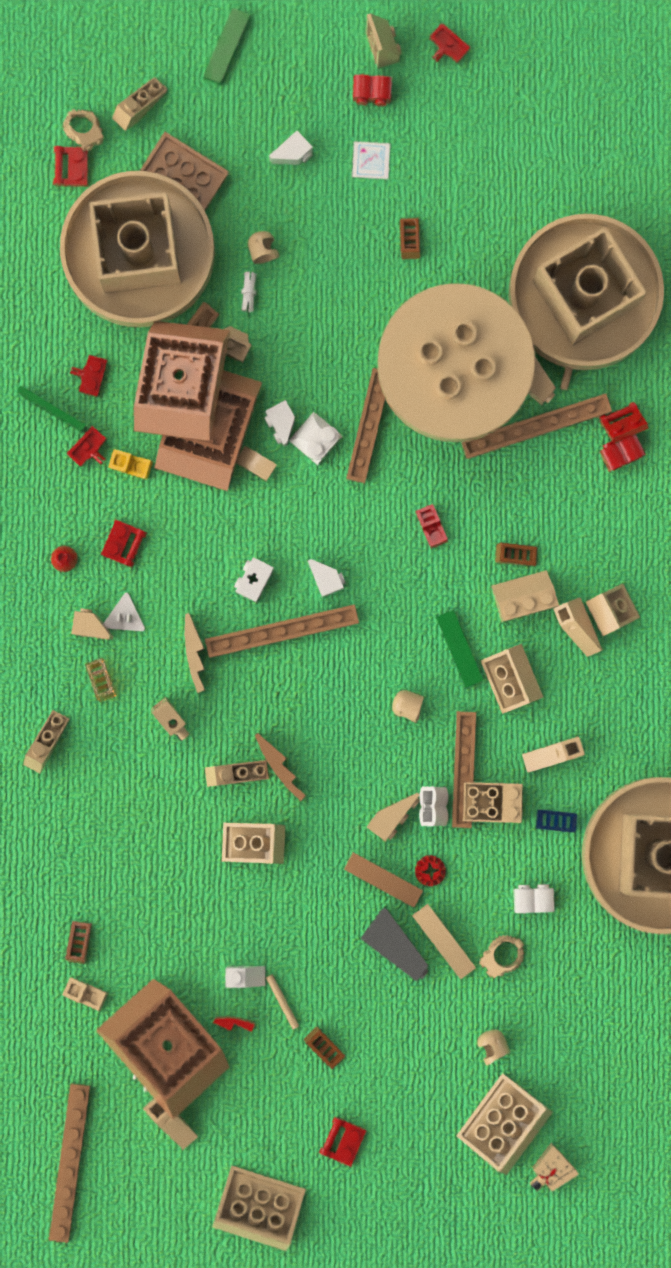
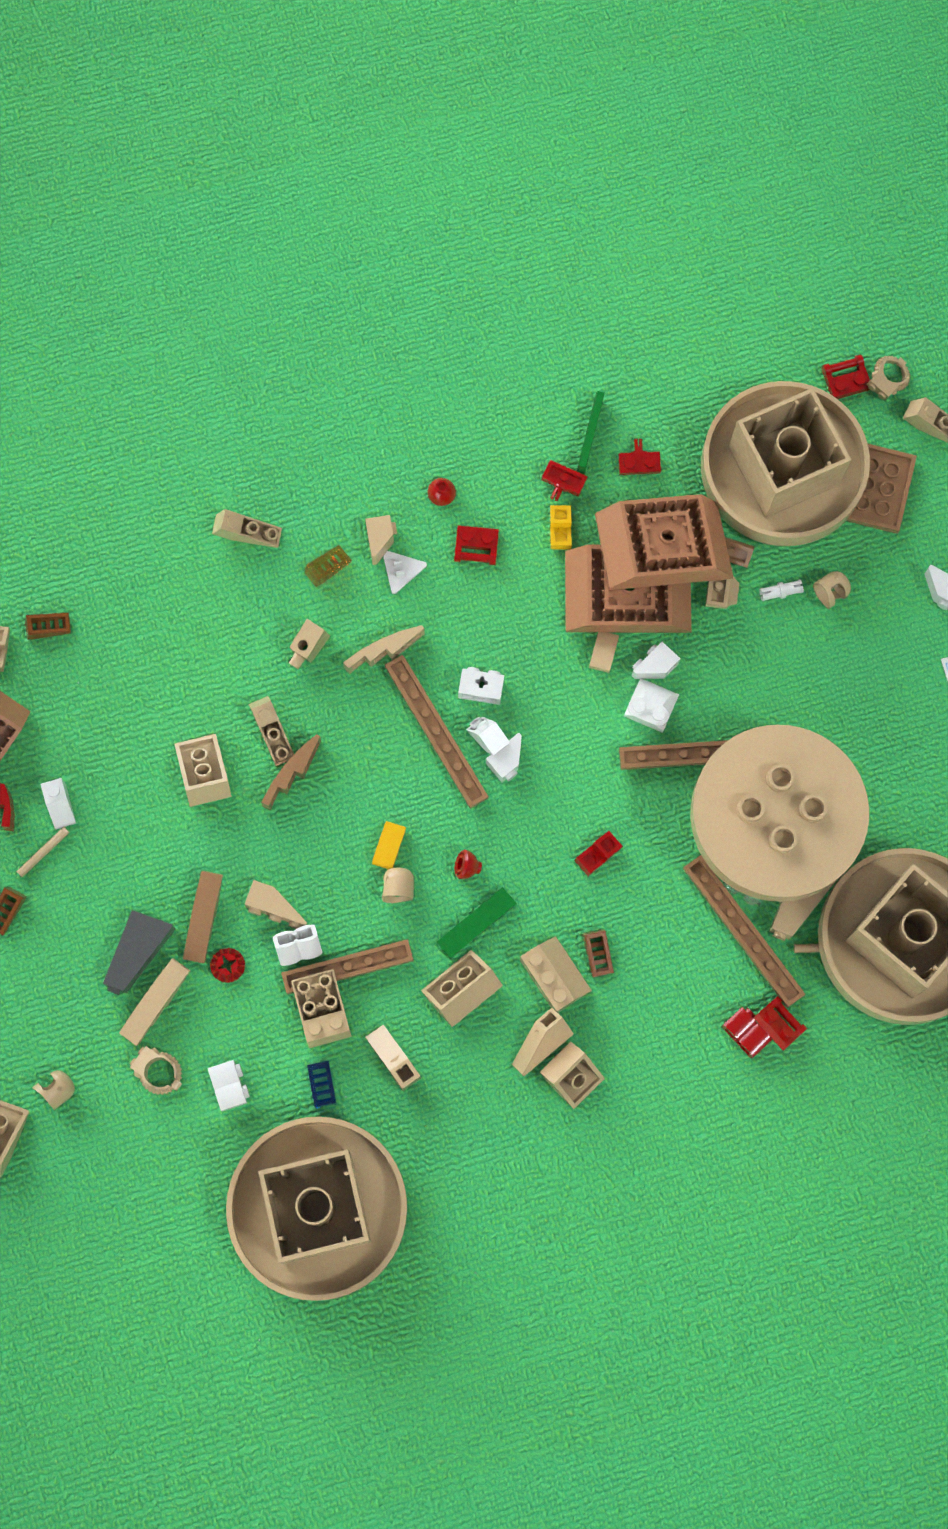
camera: 75 degrees right, 10 degrees down
dark orange slope [400,218,420,259] -> none
none -> yellow slope [372,821,406,869]
none -> red brick [454,849,482,879]
none -> white slope [466,717,510,755]

